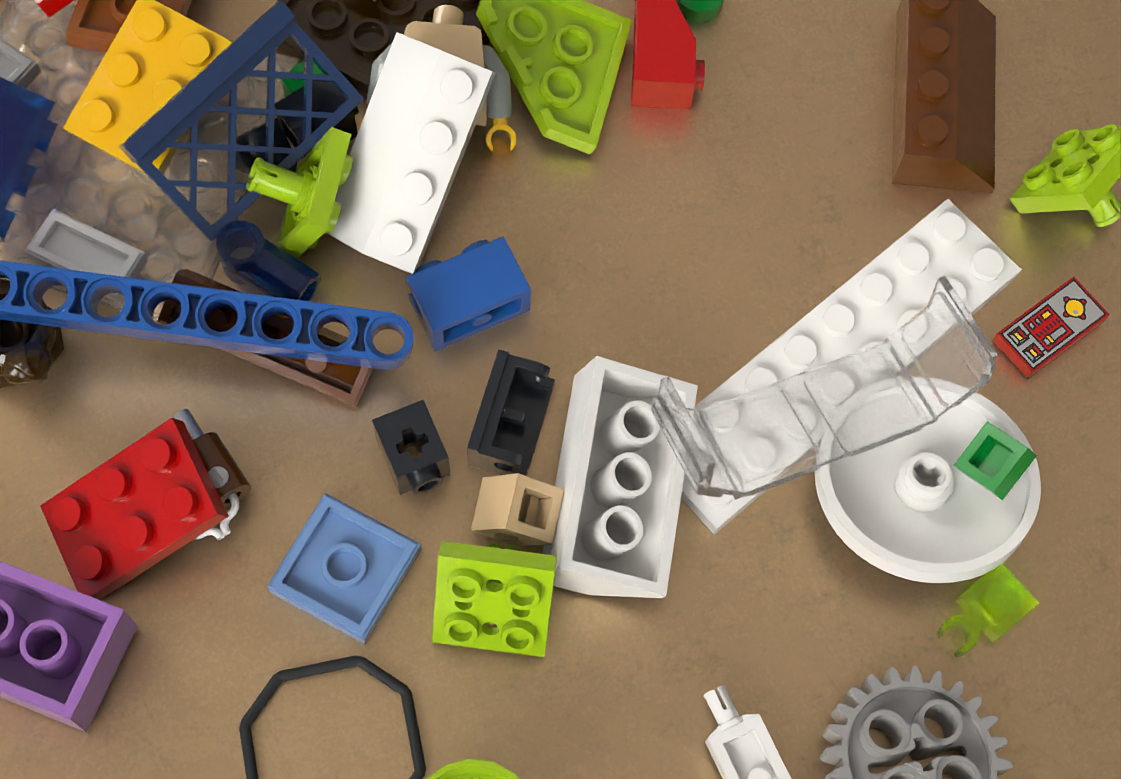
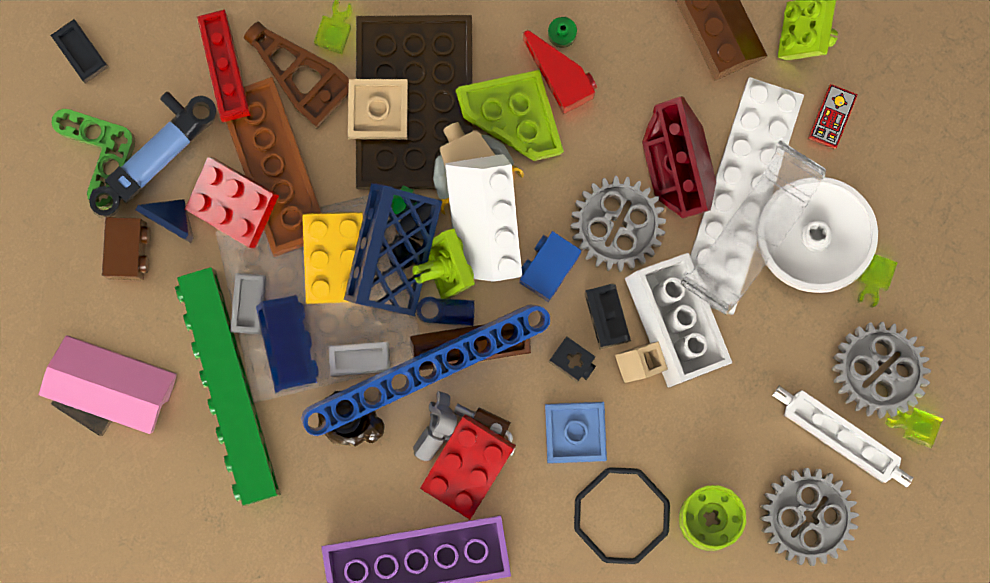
camera: 25 degrees left, 15 degrees up
lime plate [432,541,557,657] -> none
green plate [954,421,1037,501] -> none
none -> light grey bar [413,391,457,461]
none -> light grey gear [570,176,666,272]
none -> dark red wedge [642,96,717,218]

